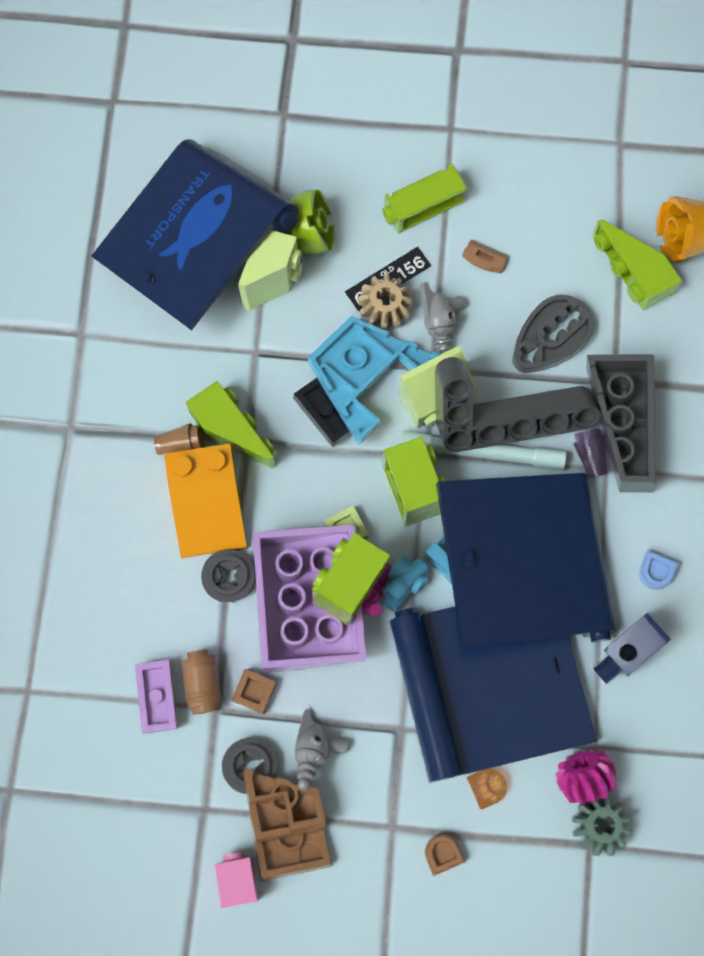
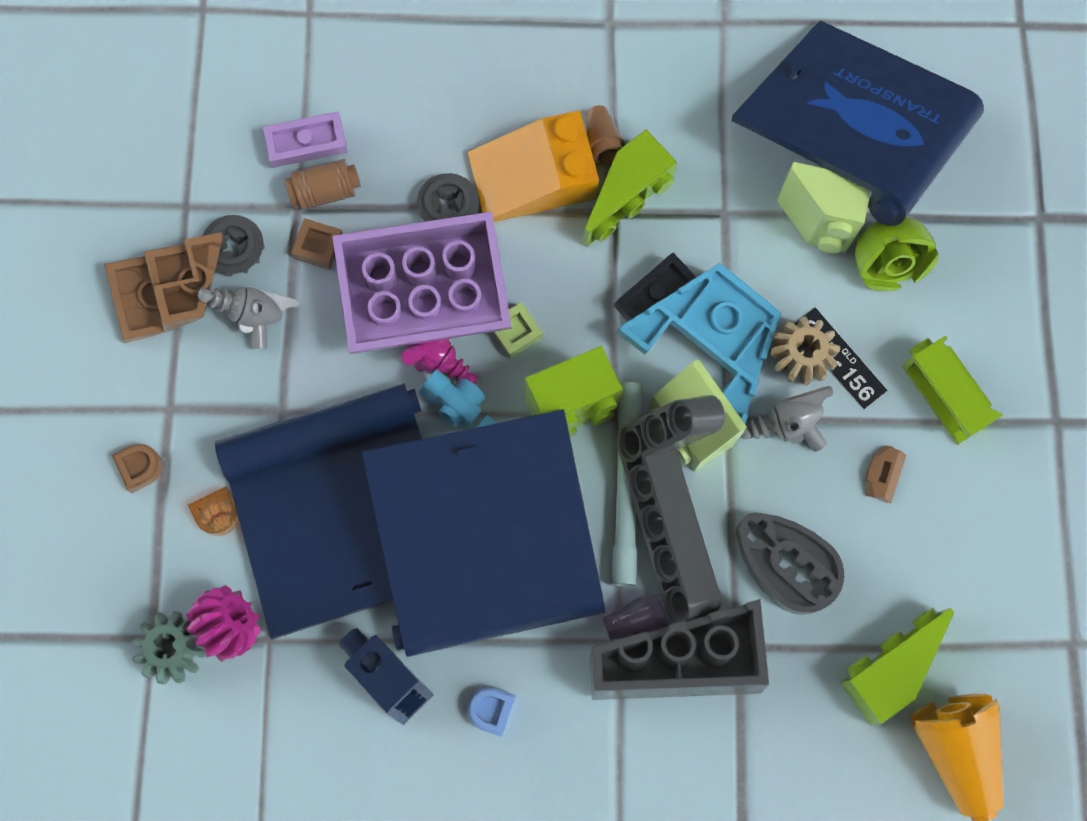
camera: 80 degrees right, 0 degrees up
bright pink brick [215,851,259,908] -> none
lime brick [312,532,390,626] -> none

